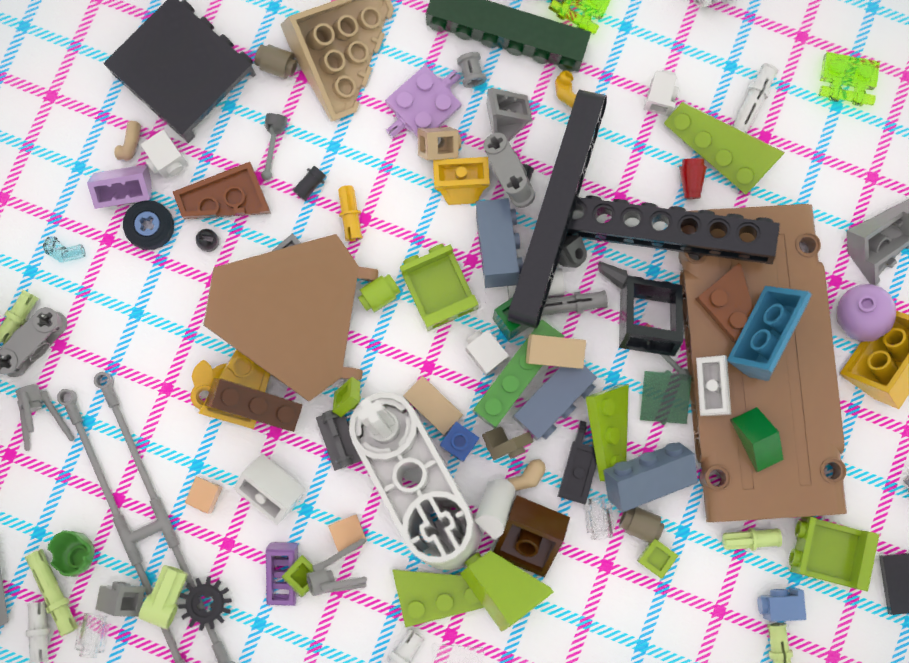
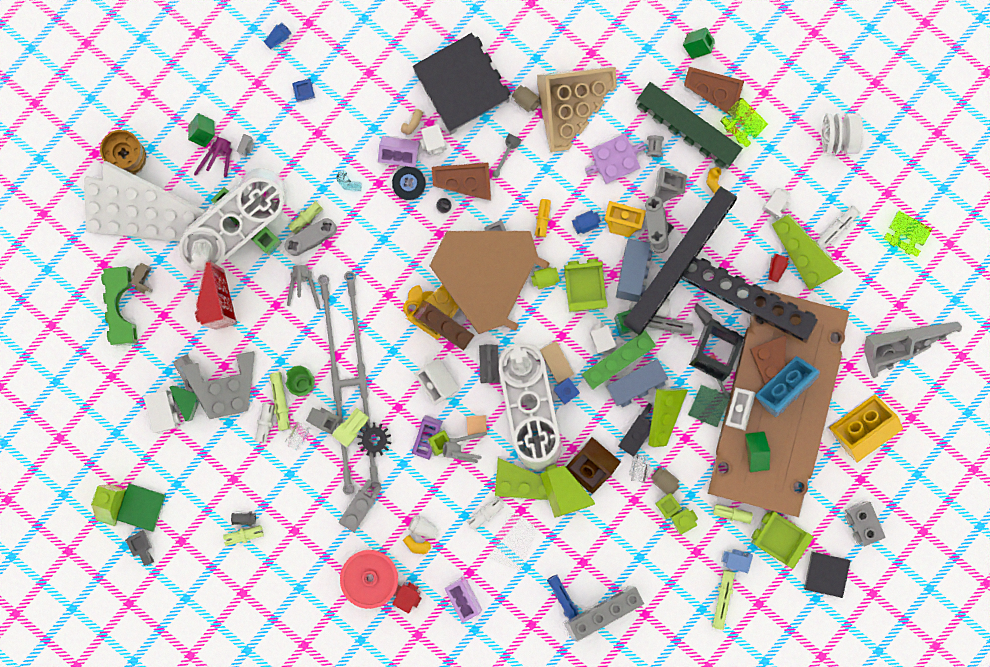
camera: 25 degrees right, 5 degrees up
light nougat slope [185,476,223,514] -> none
black pin [292,166,326,202] -> none
lime plate [332,377,361,417] -> none
tan brick [417,127,462,160] -> none
white brick [474,479,516,540] -> none
dark tan bracket [482,426,534,461] -> none
tan arm [508,459,546,491] -> none
tan tile [525,334,586,369] -> none
dark grey piece [558,235,587,268] -> none
sand blue brick [603,442,698,512] -> none
lavender cylinder [837,284,896,341] -> none
none -> blue brick [572,210,601,235]
none -> lime brick [670,507,698,535]

